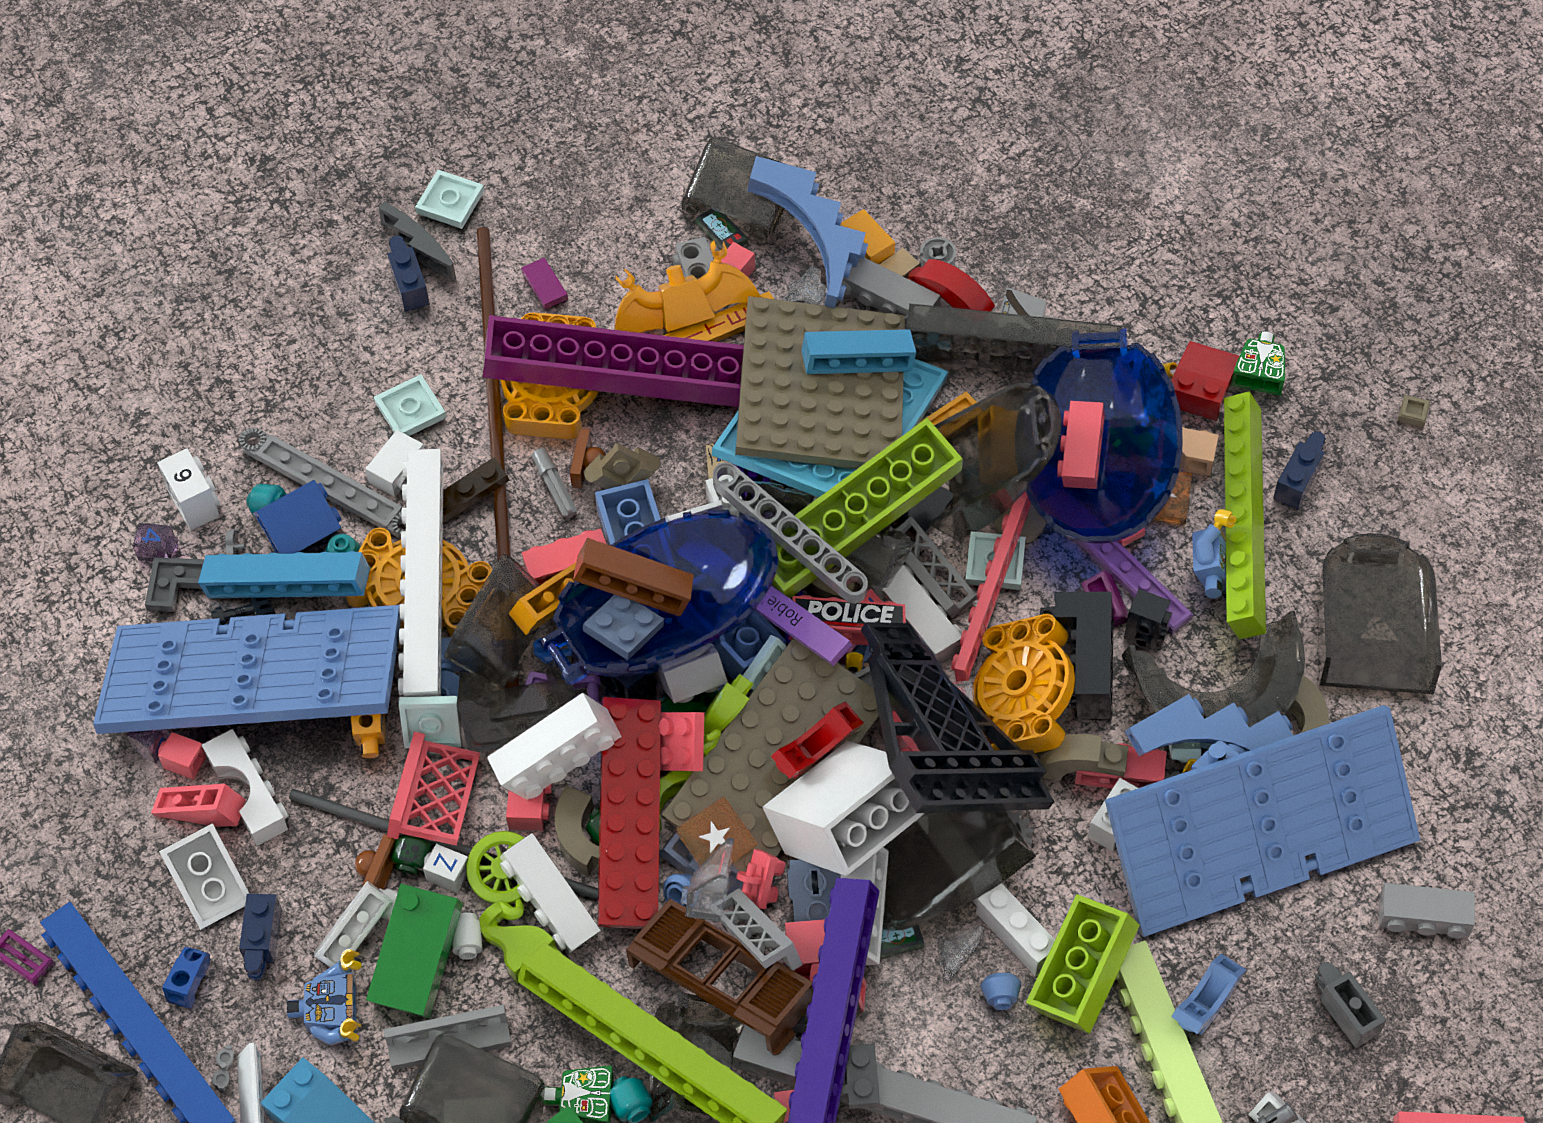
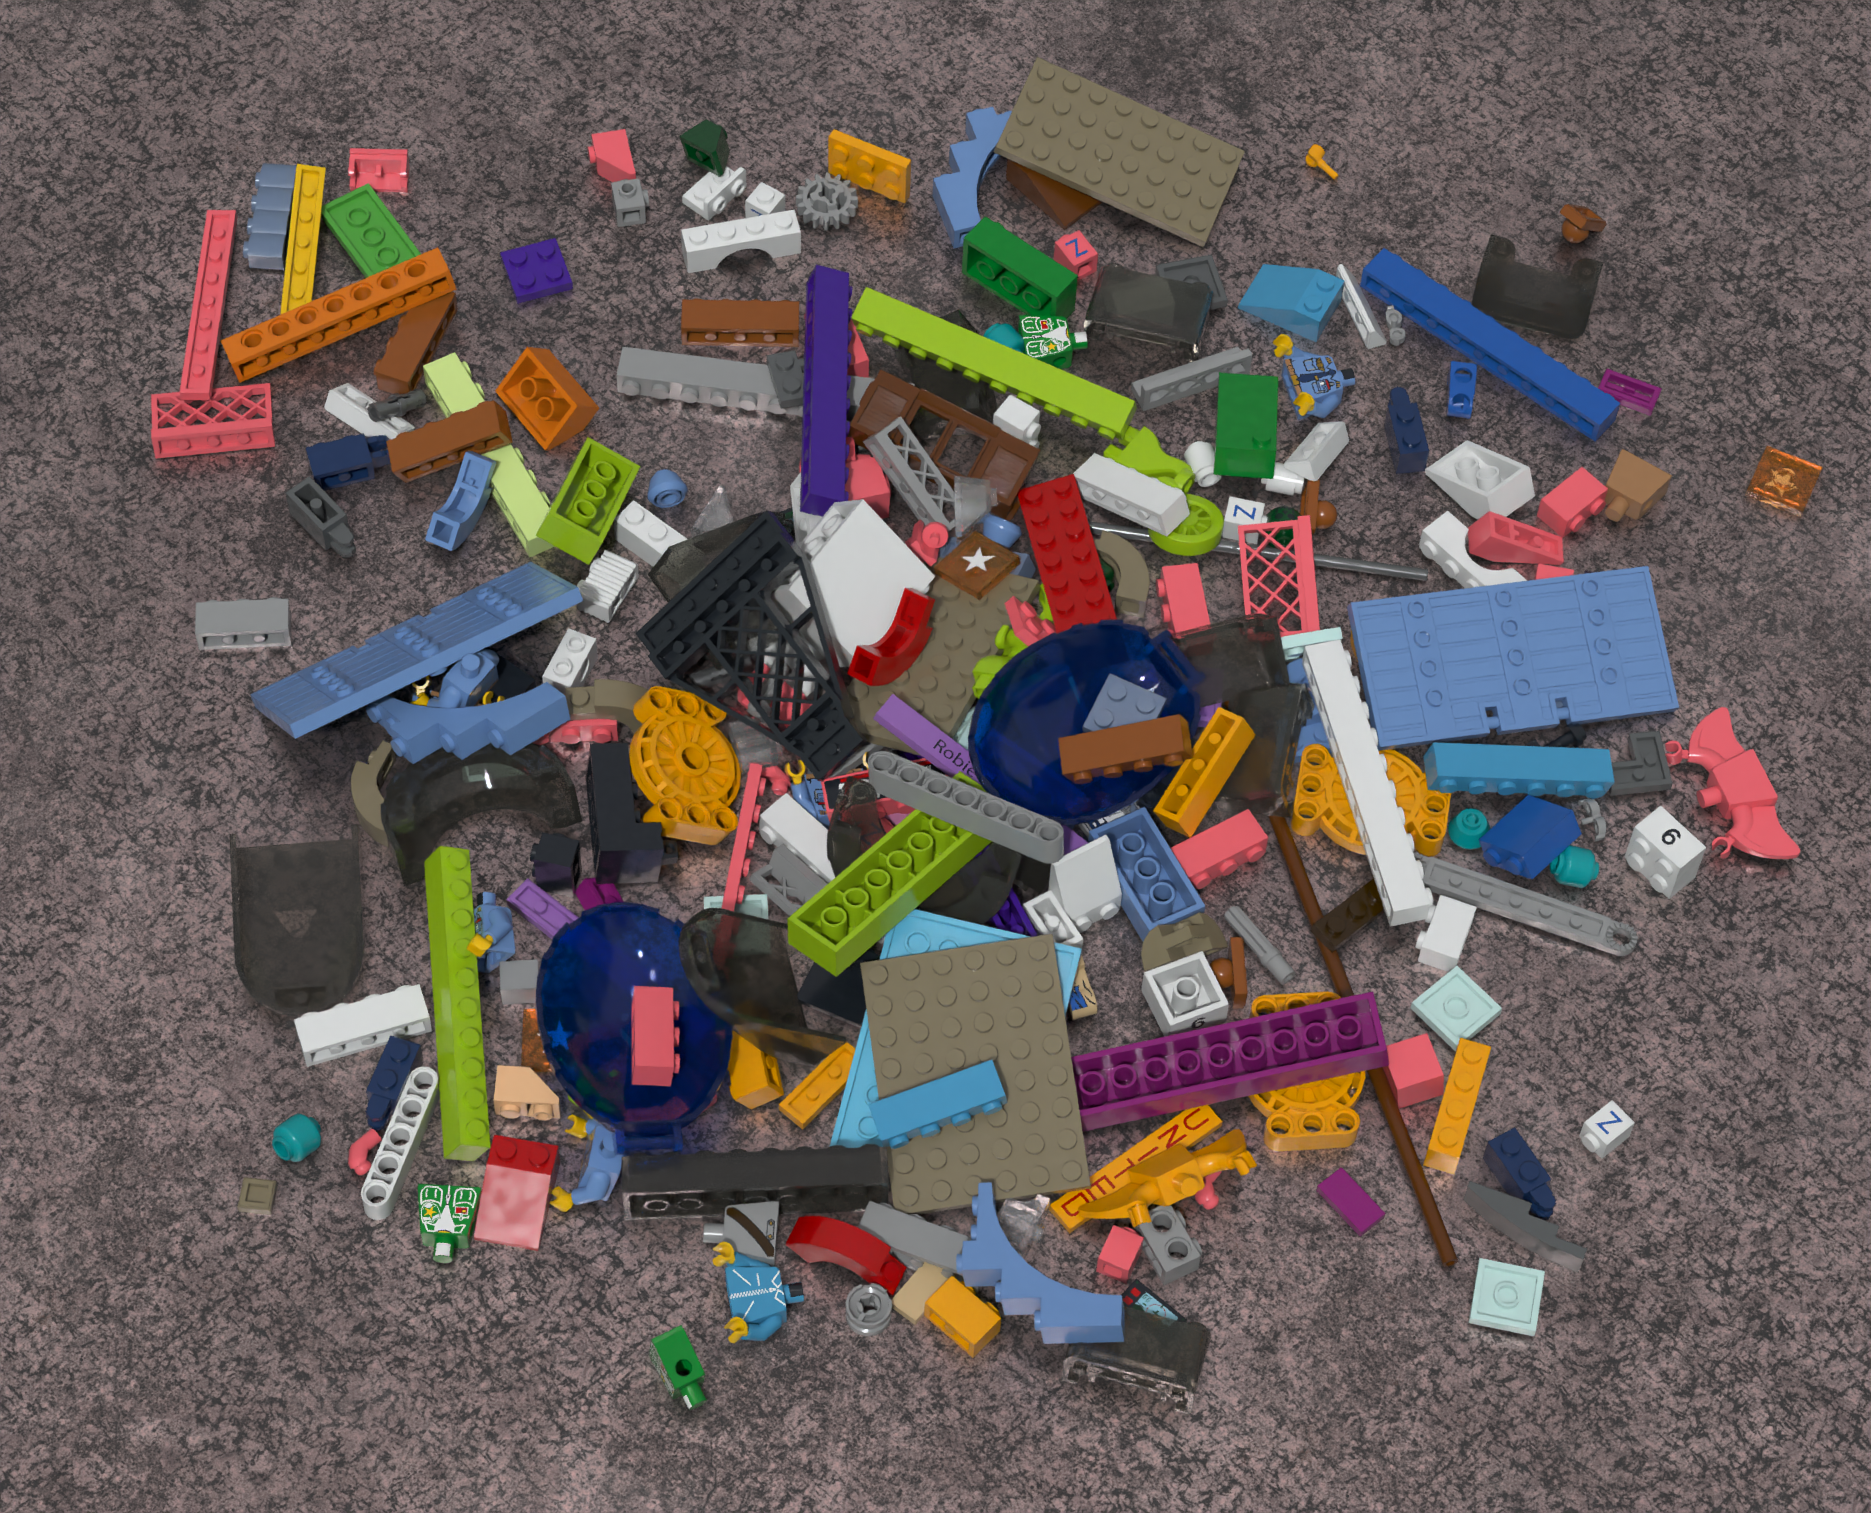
camera: 165 degrees right, 0 degrees up
clear purple brick [133,523,178,561] -> none
white brick [487,693,622,800] -> none
none -> teal head [272,1113,321,1162]
none -> white brick [294,984,432,1067]
none -> dark blue hinge [305,433,391,491]
none -> coral arm [348,1128,382,1176]
none -> white beam [361,1066,440,1220]
none -> dark orange brick [386,400,513,483]
none -> light grey brick [499,959,546,1005]
none -> white brick [577,550,639,623]
none -> green torso [648,1325,707,1410]
none -> dark azure torso [712,1242,804,1343]
none -> white brick [993,394,1041,448]
none -> white brick [1141,951,1229,1037]
none -> coral head [1383,1033,1444,1109]
none -> light orange brick [1423,1038,1491,1175]
none -> coral brick [1537,467,1608,538]
none -> white brick [1579,1100,1635,1159]
none -> medium nougat torso [1605,449,1672,522]
none -> coral torso [1665,707,1800,859]

